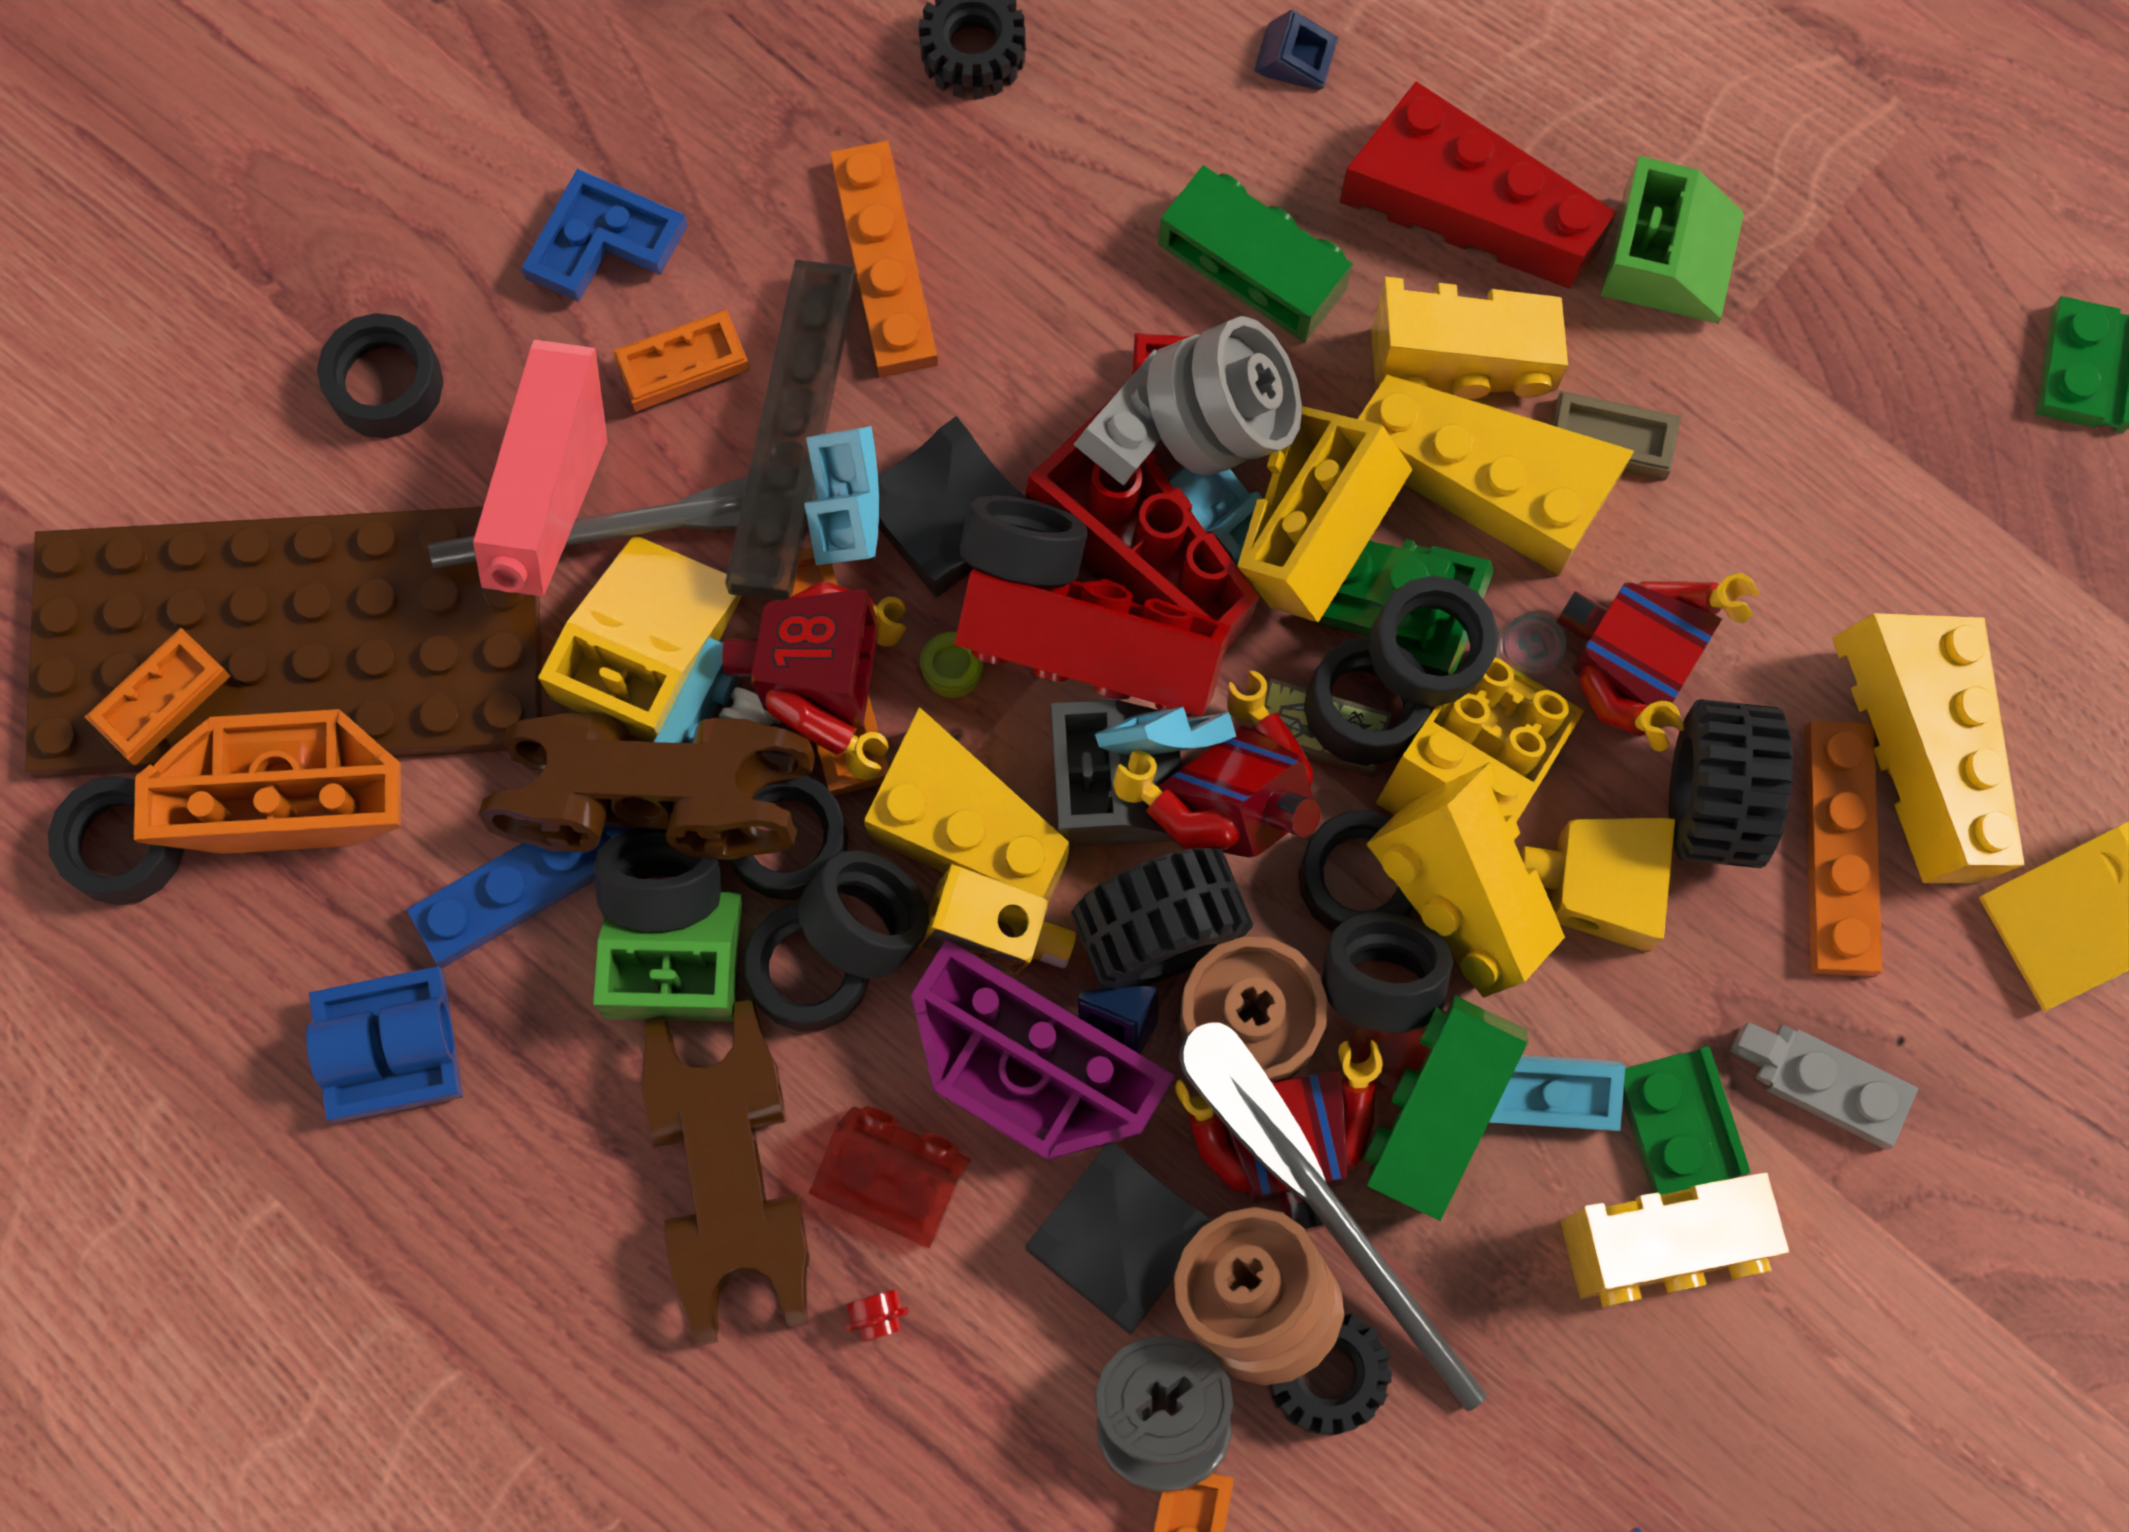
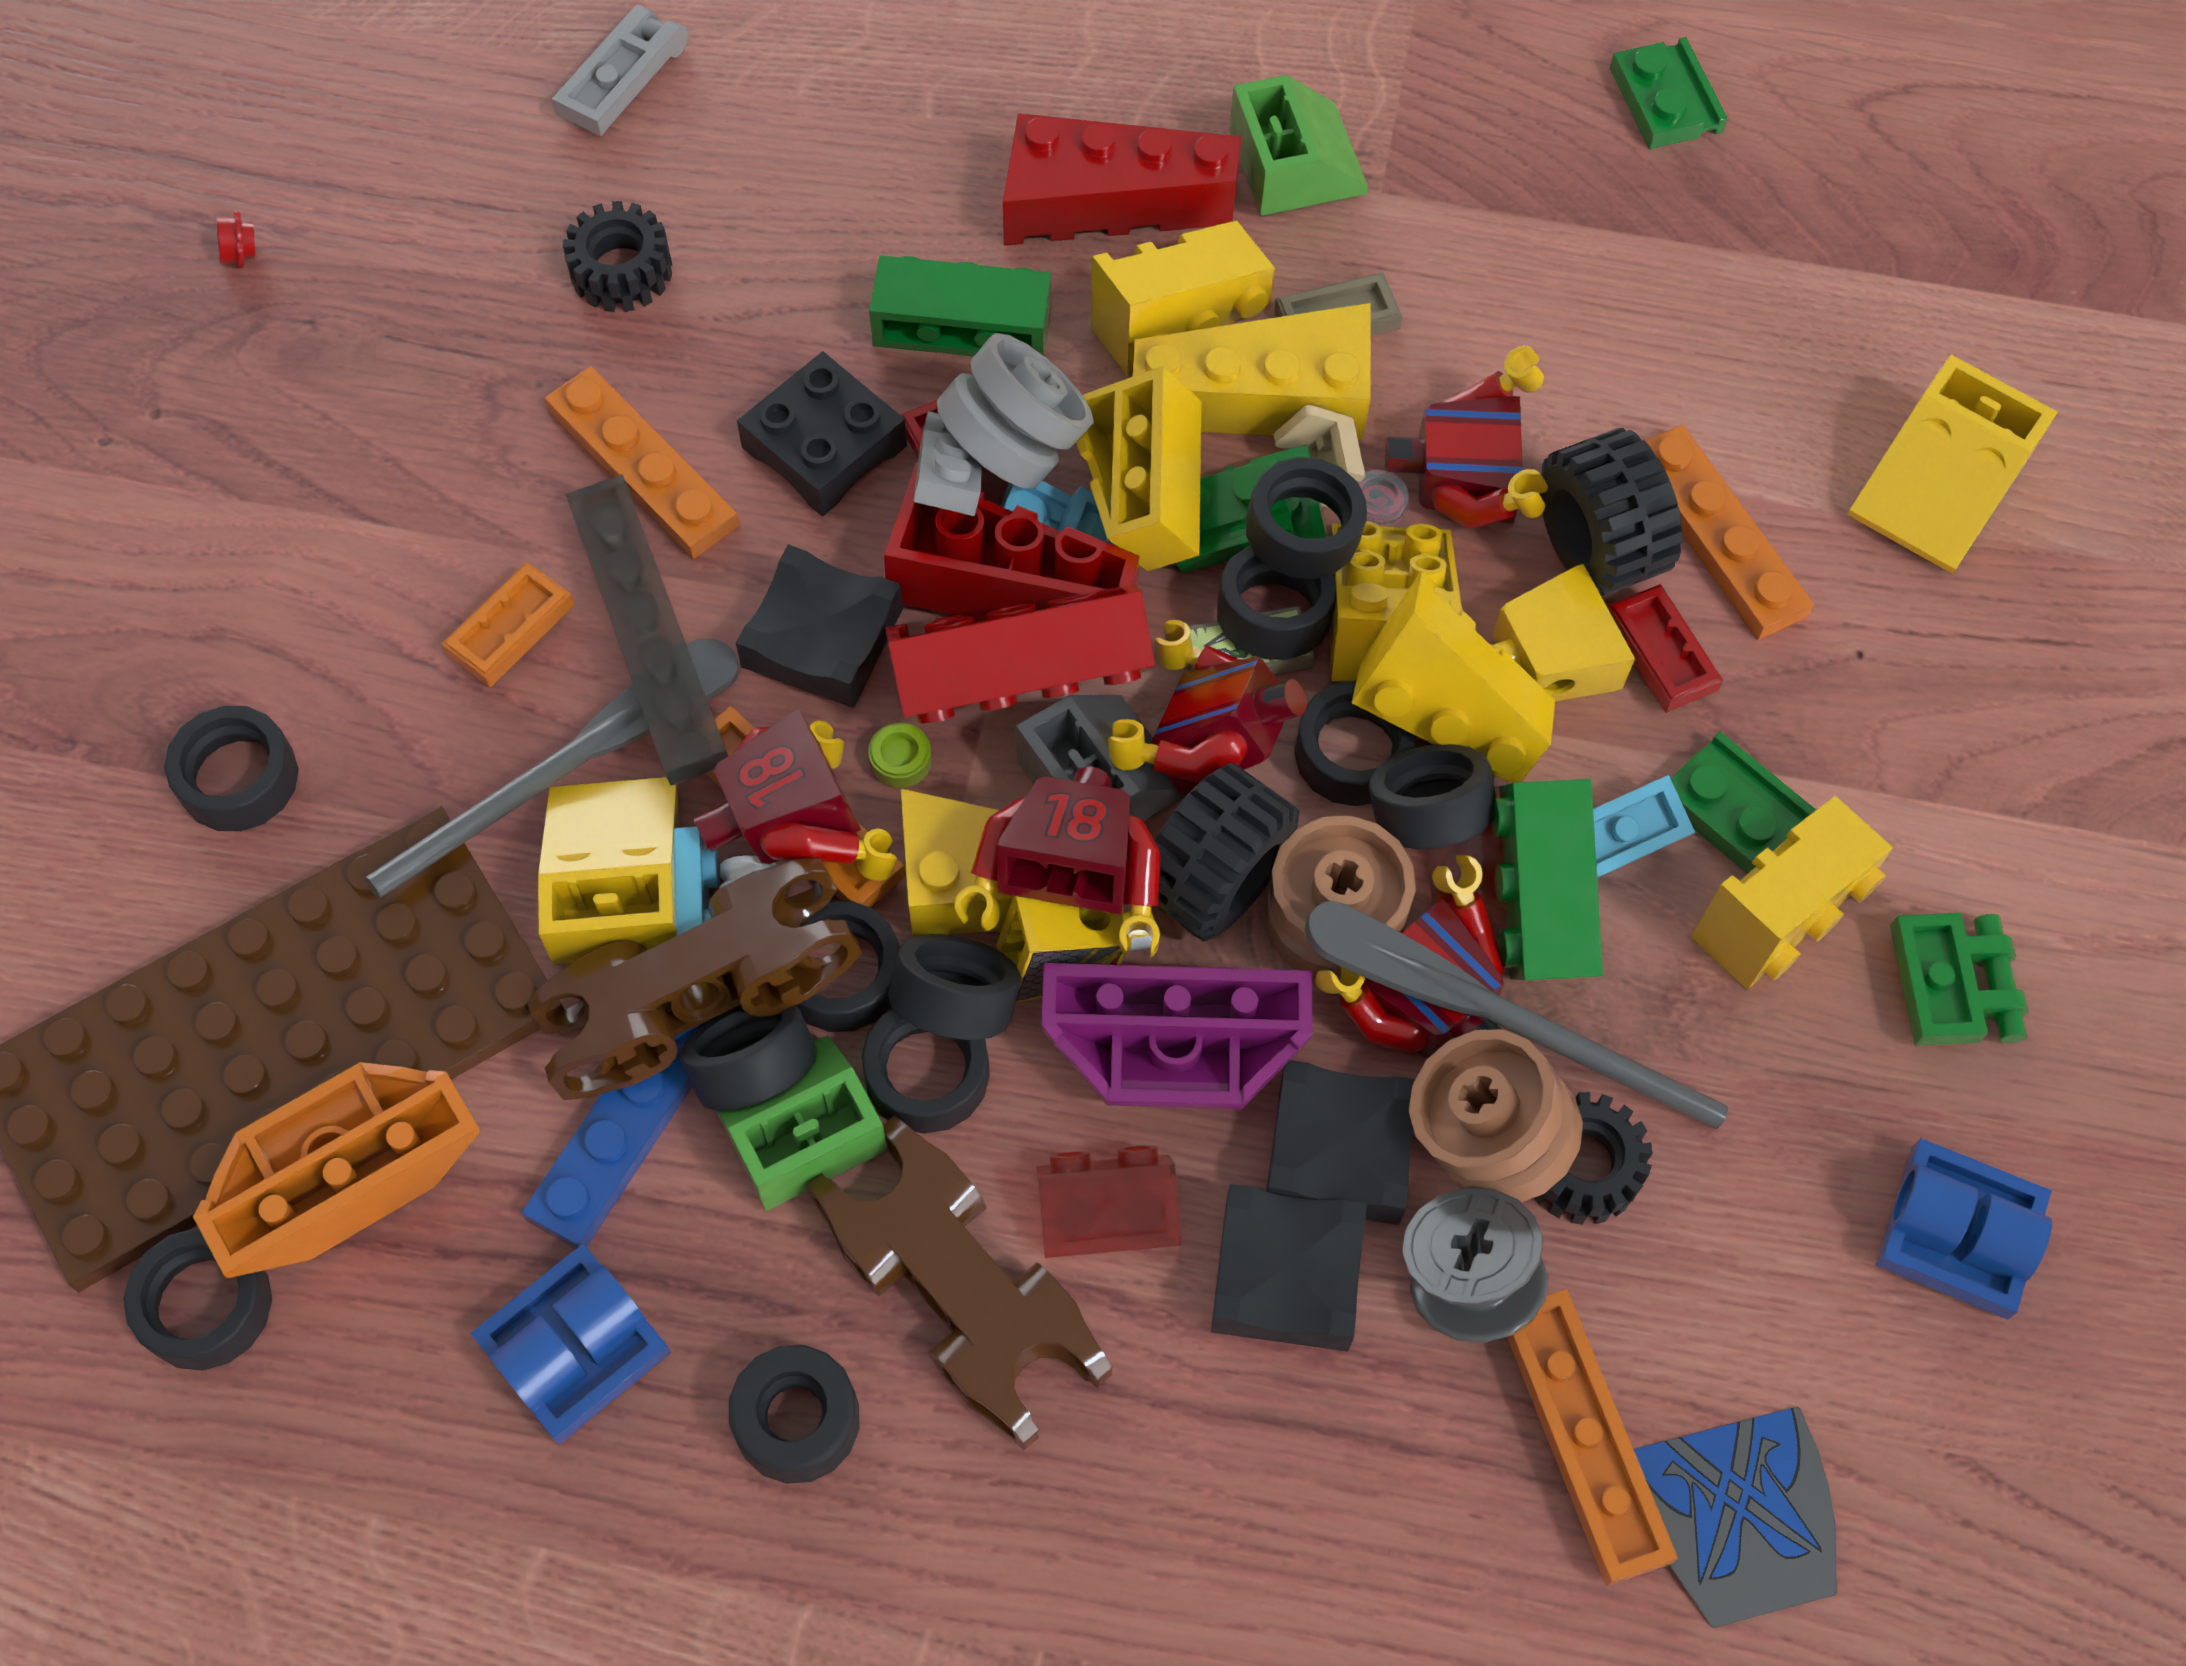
camera: 30 degrees left, 10 degrees down
orange plate [85,628,230,765] -> none
coral slope [473,340,608,597] -> none
blue plate [521,168,688,302] -> none
medium azure slope [804,426,879,565] -> none
red plate [845,1289,909,1342] -> none
black tyre [960,495,1088,587] -> none
dark blue slope [1078,986,1158,1054] -> none
medium azure slope [1095,707,1236,755] -> none
dark blue slope [1254,9,1338,91] -> none
light grey hinge [1729,1022,1919,1149] -> none
yellow wedge [1832,613,2024,884] -> none
none -> black tyre [729,1345,860,1484]
none -> black brick [737,351,907,517]
none -> torso [955,766,1161,958]
none -> black brick [1211,1184,1367,1352]
none -> tan bracket [1273,405,1366,508]
none -> red plate [1607,584,1723,713]
none -> green plate [1890,913,2029,1046]

